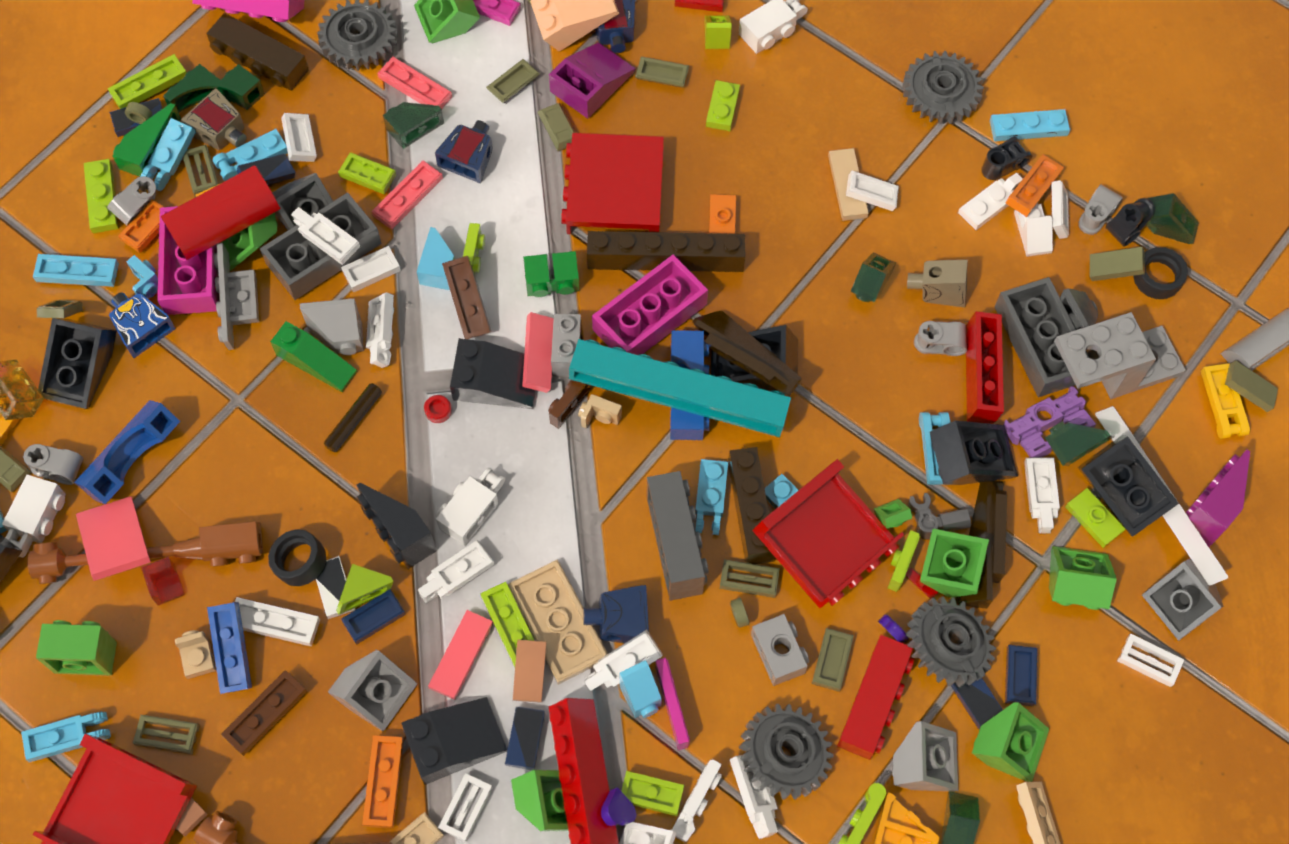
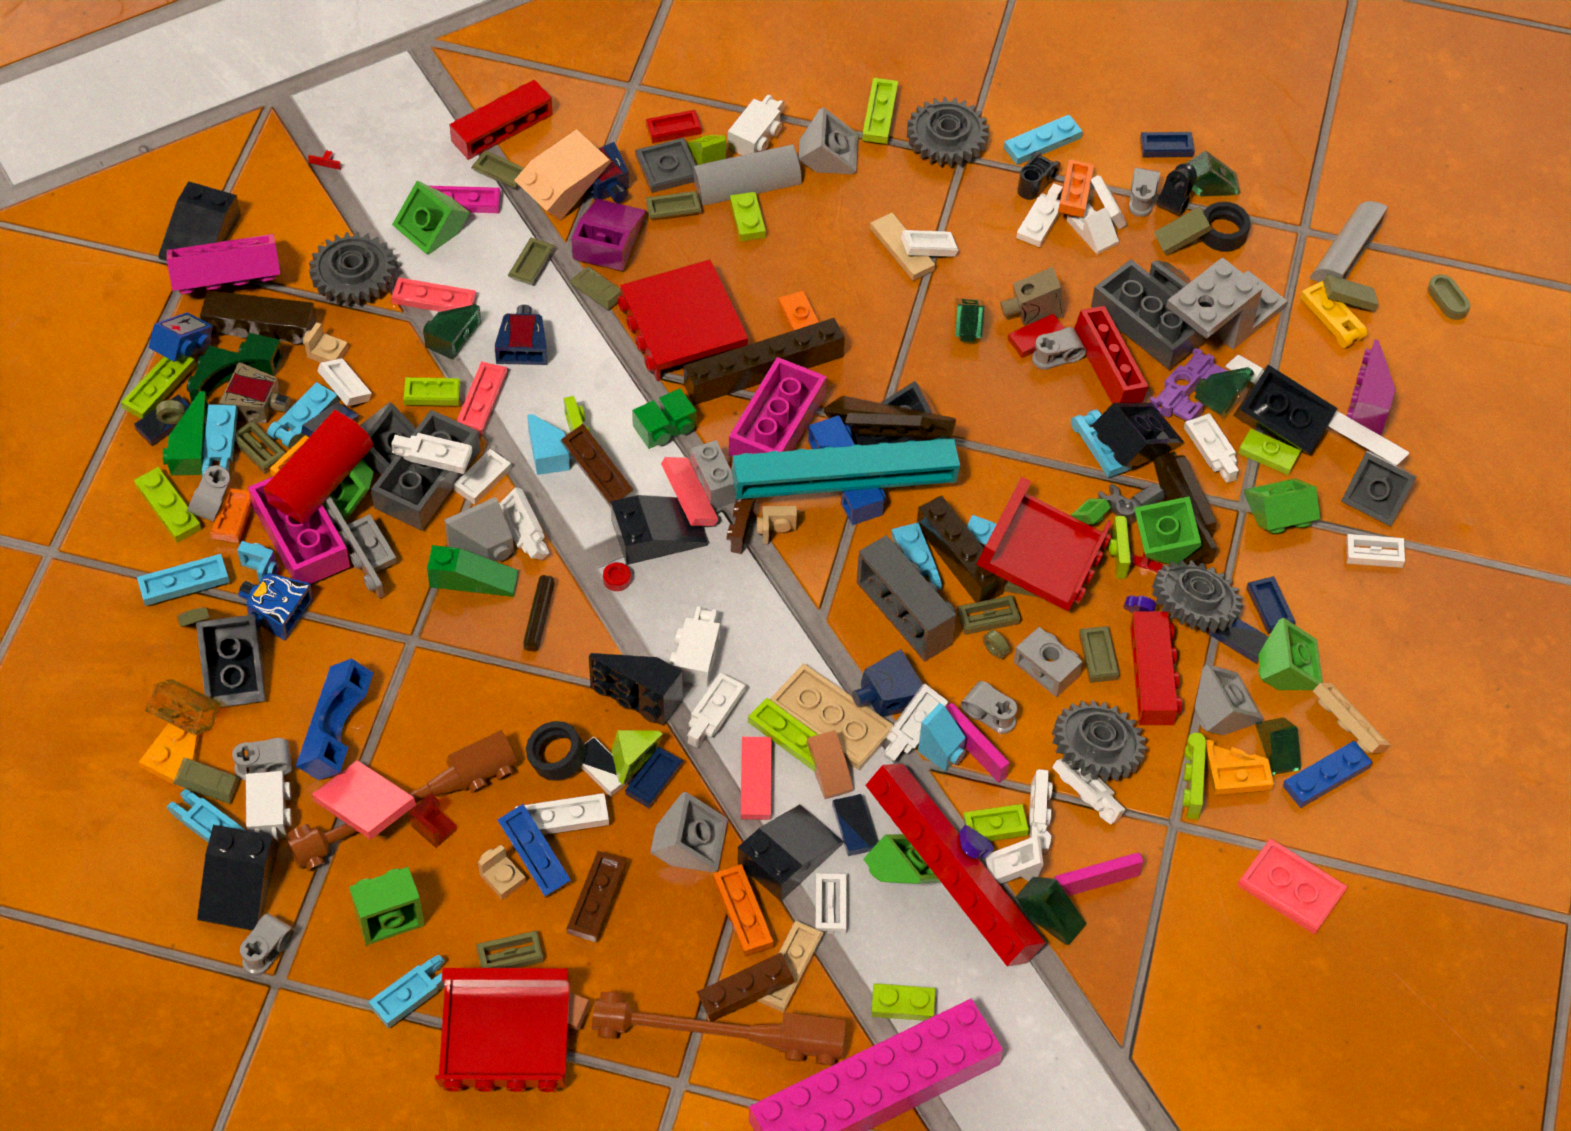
camera: 25 degrees left, 10 degrees down
none -> blue brick [148,312,213,362]
none -> tan bracket [303,322,349,363]
none -> dark grey tile [635,138,696,193]
none -> light grey brick [694,144,802,206]
none -> light grey slope [798,107,858,174]
none -> lime plate [862,78,898,144]
none -> light grey piece [960,681,1017,734]
none -> red tile [1008,314,1064,358]
none -> dark blue tile [1140,132,1194,158]

